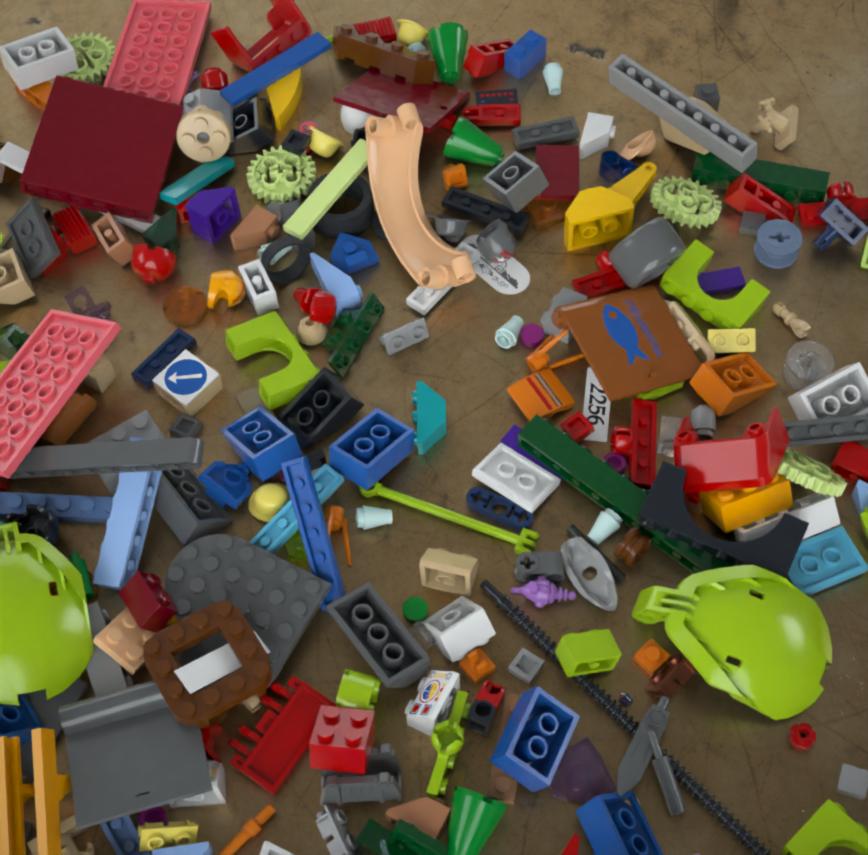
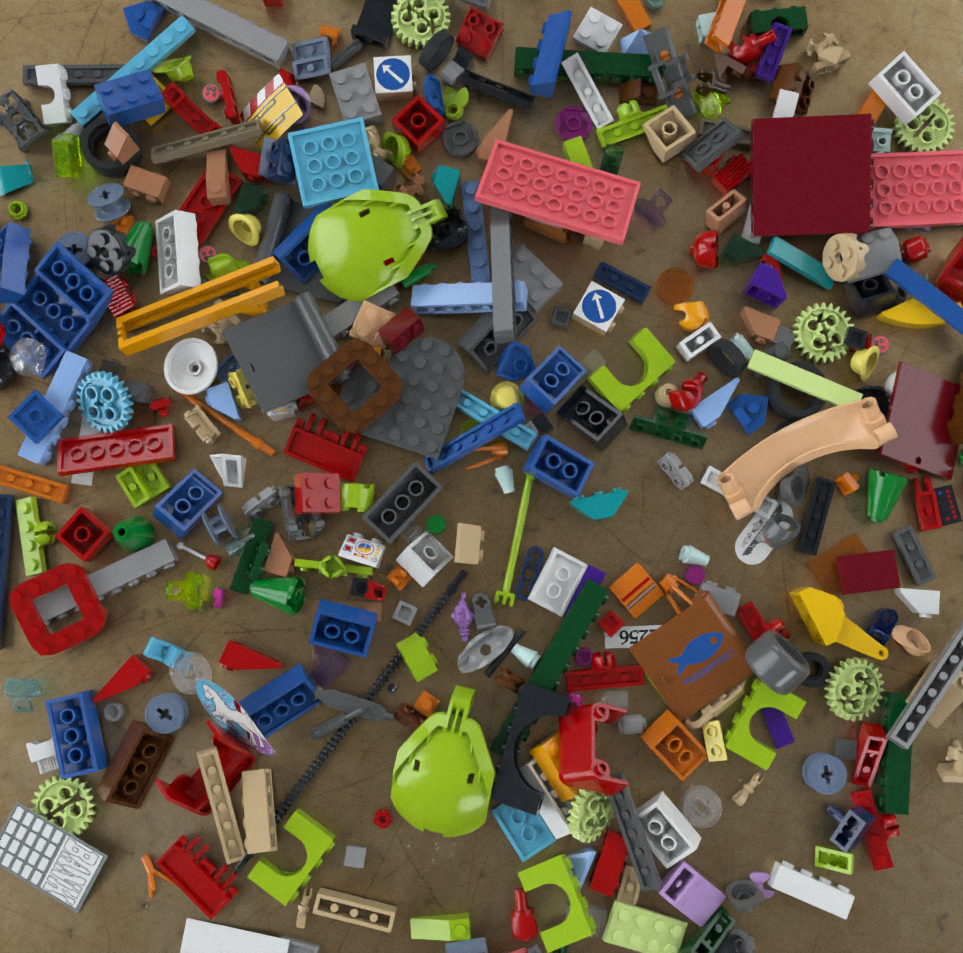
camera: 75 degrees right, 25 degrees up
white sticker [174,631,270,694] -> none
dark grey brick [483,151,549,213] -> none

